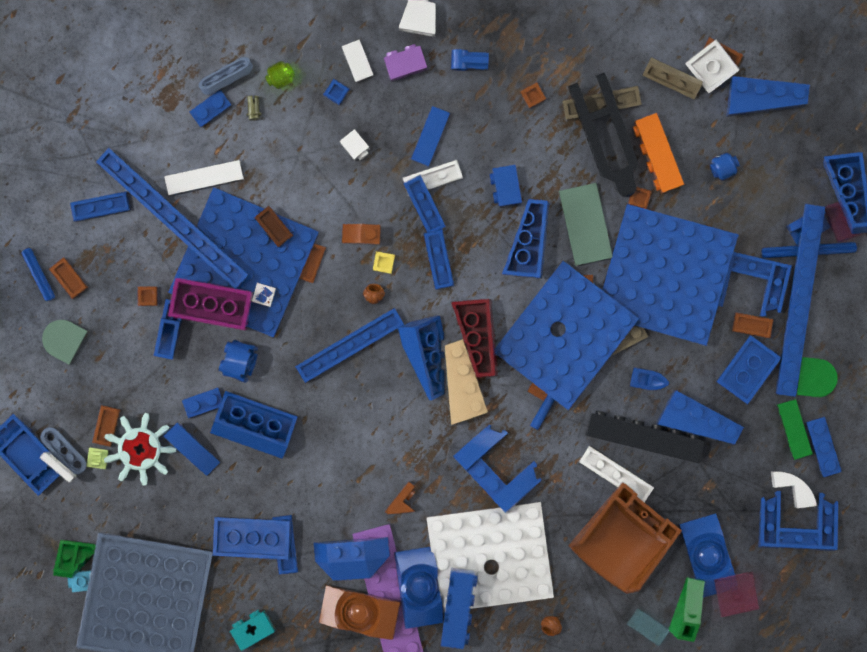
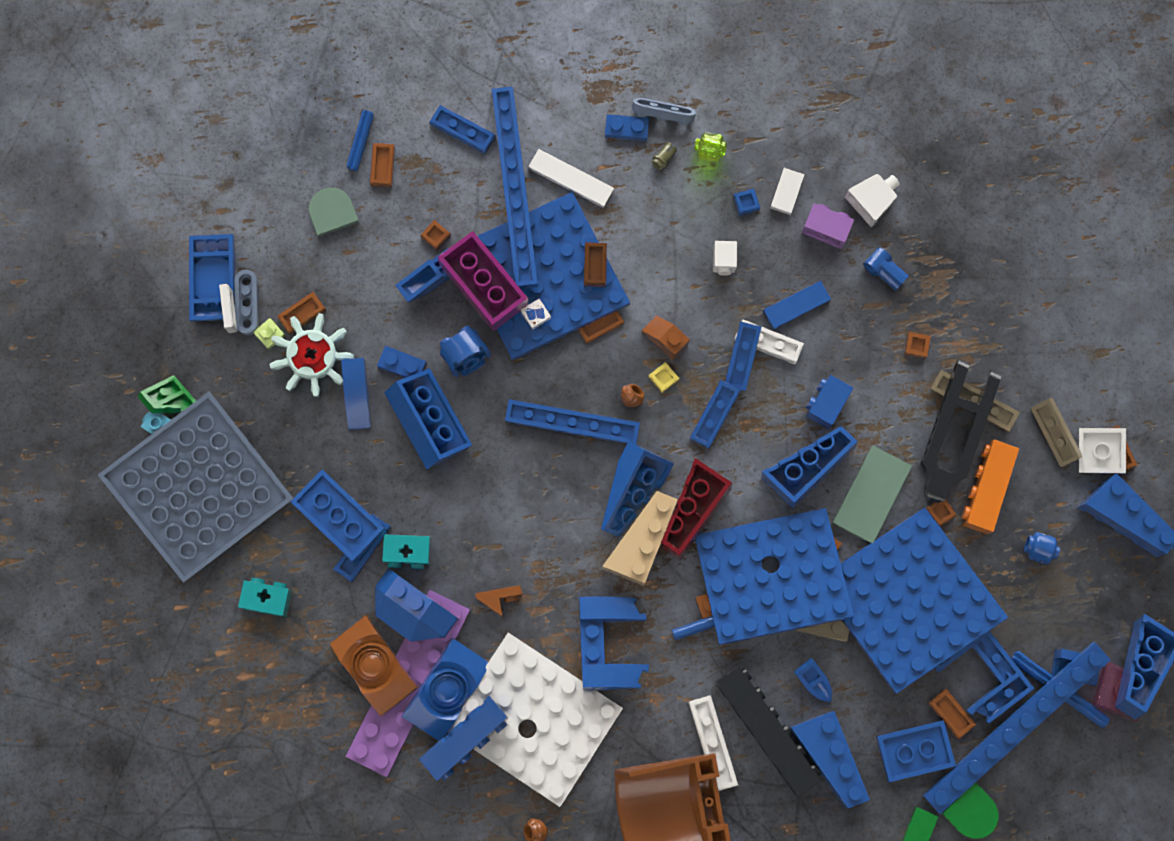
camera: 35 degrees right, 10 degrees down
none -> teal brick [382,534,431,569]

